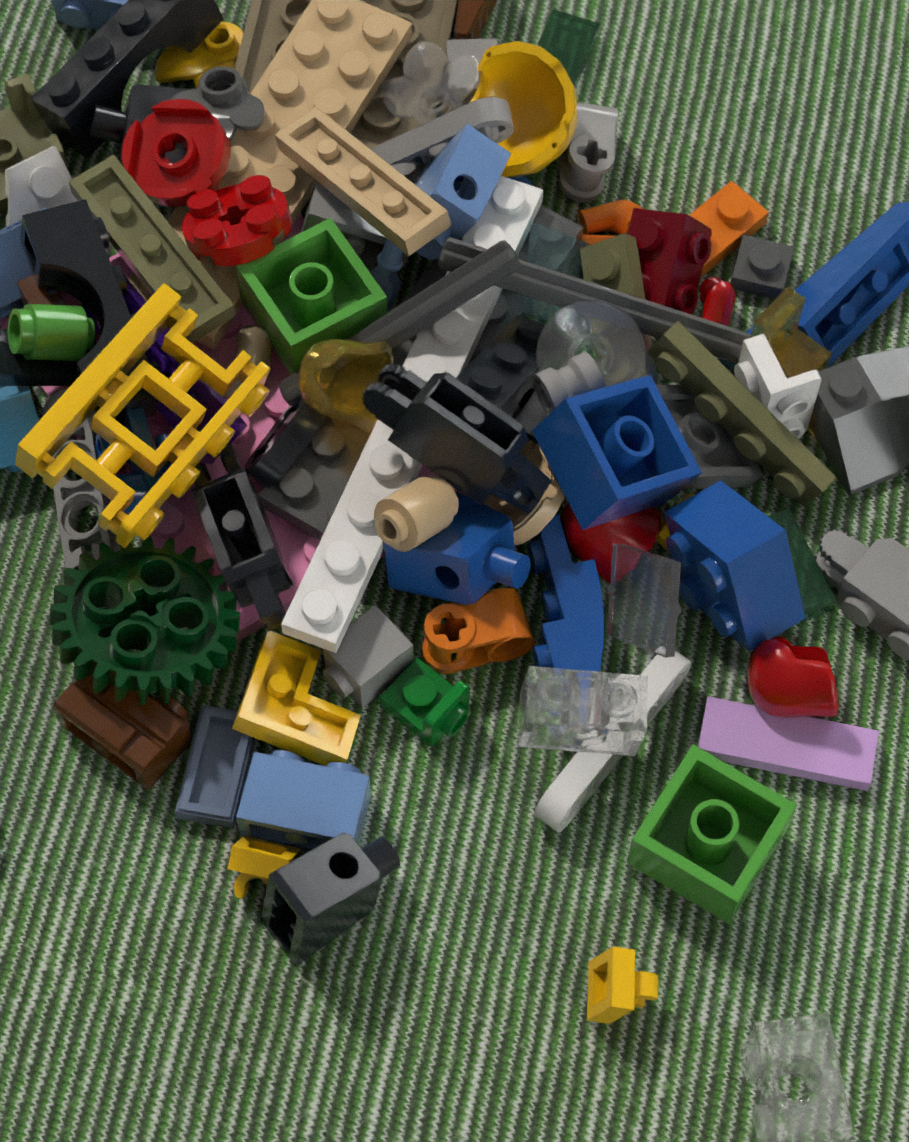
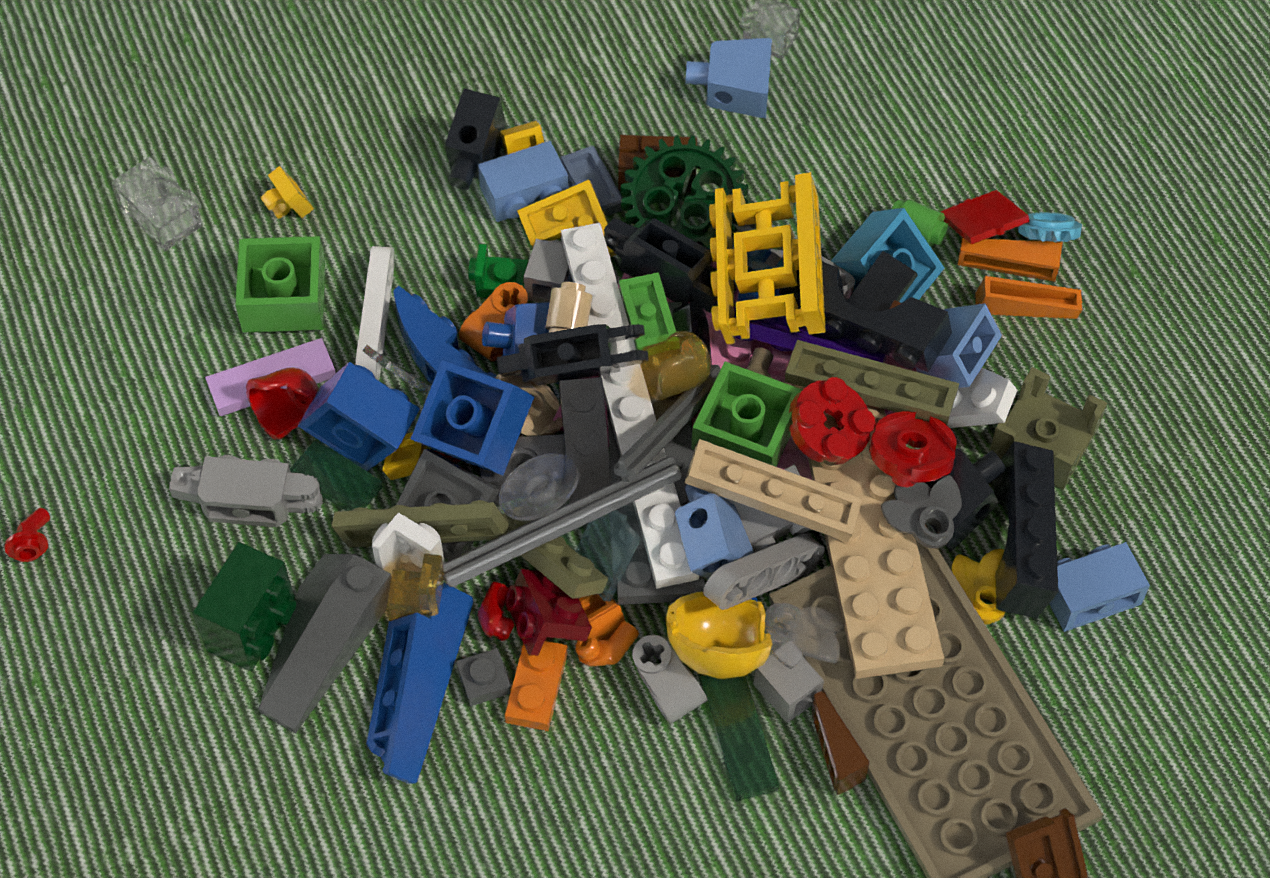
camera: 145 degrees right, 5 degrees down
bright green brick [8,304,95,361] -> none
clear brick [518,666,648,756] -> none
light grey wheel [533,351,606,416] -> none
none -> bright green plate [619,272,679,354]

